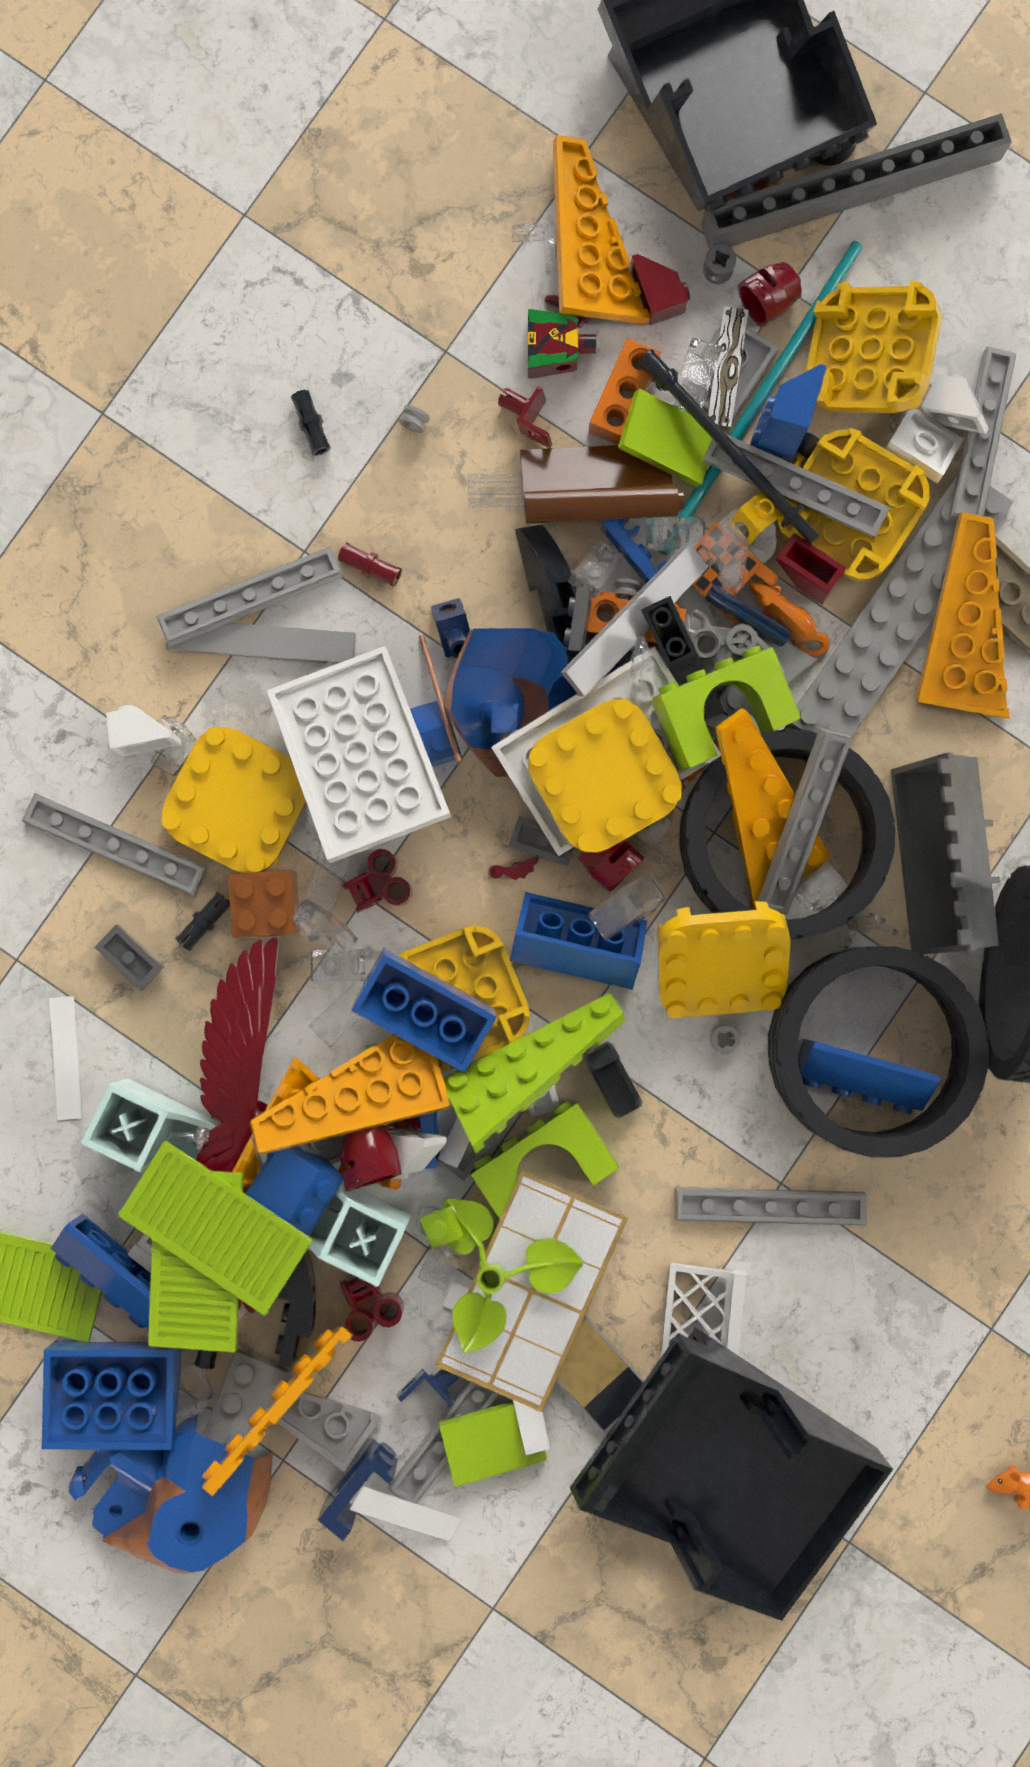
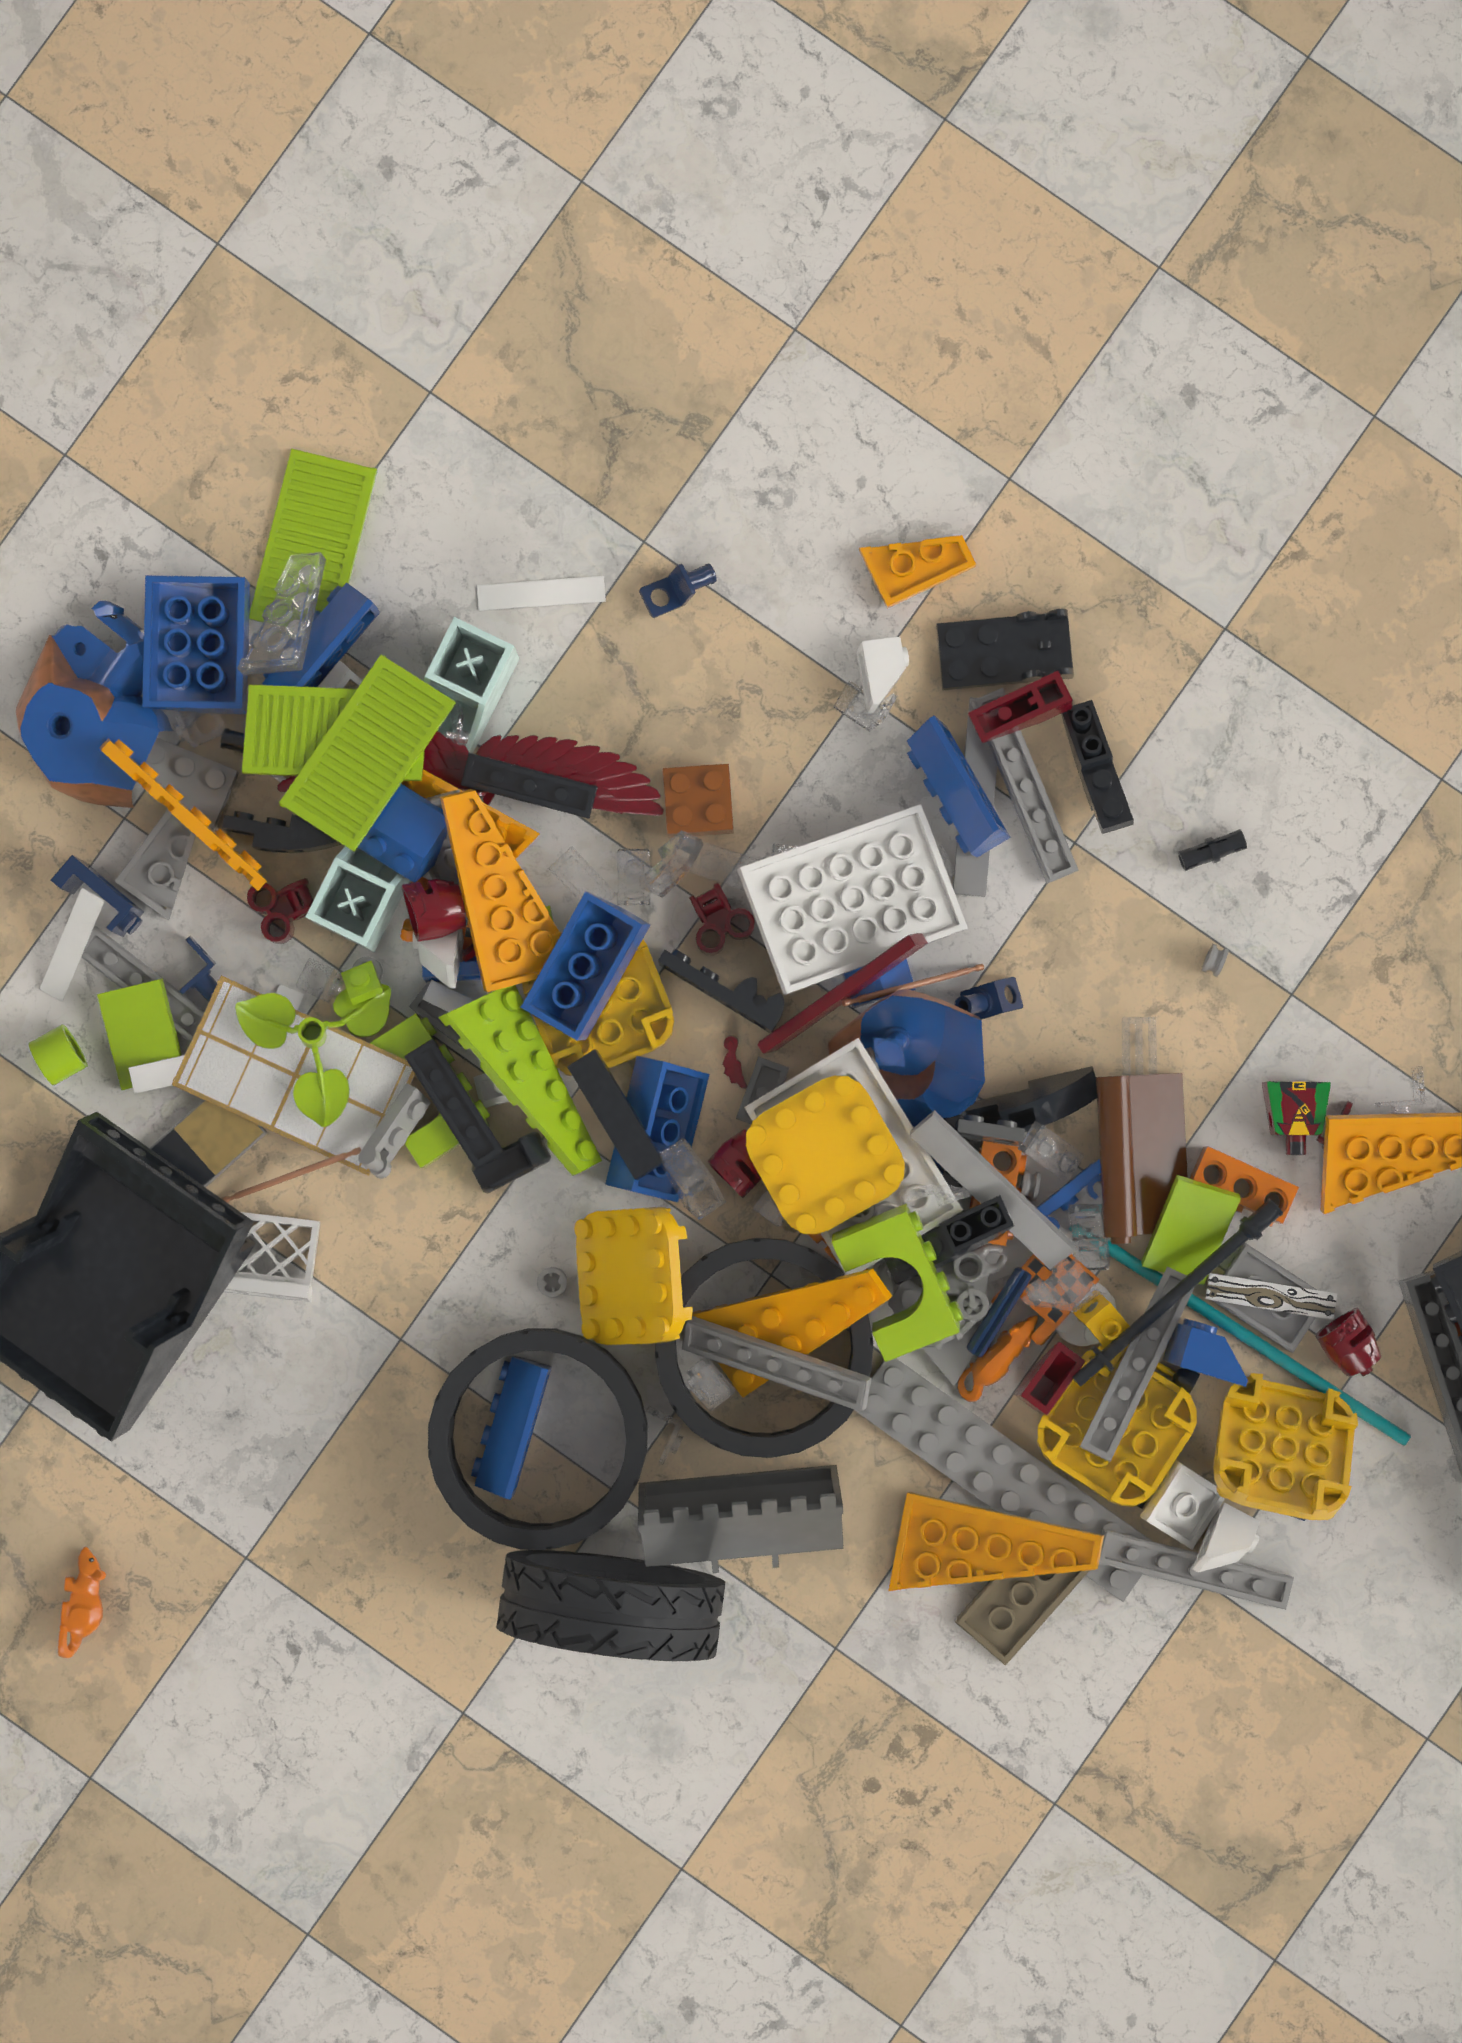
camera: 90 degrees right, 0 degrees up
light grey tile [22,793,207,896] -> none
dark grey plate [94,924,164,990] -> none
yellow plate [161,727,307,873] -> none
black pin [175,891,230,951] -> none
dark red pin [338,542,402,587] -> none
dark red bracket [498,386,553,448] -> none
dark red slope [630,254,690,325] -> none
clear slope [671,337,722,414] -> none
light grey tile [675,1187,867,1226] -> none
dark grey wheel [703,244,737,284] -> none
none -> lime piece [28,1024,88,1086]
none -> nougat piece [221,1147,361,1203]
none -> clear wing [237,552,326,675]
none -> light grey plate [358,1083,431,1179]
none -> black tile [404,1038,504,1169]
none -> black tile [461,752,598,819]
none -> black tile [567,1049,665,1180]
none -> dark blue bracket [639,563,717,618]
none -> black hinge [658,948,784,1033]
none -> dark red tile [757,933,928,1054]
none -> light orange wing [859,535,976,609]
none -> blue slope [907,716,1011,858]
none -> black hinge [936,609,1074,690]
none -> dark red slope [968,671,1073,743]
none -> black slope [1061,700,1134,834]

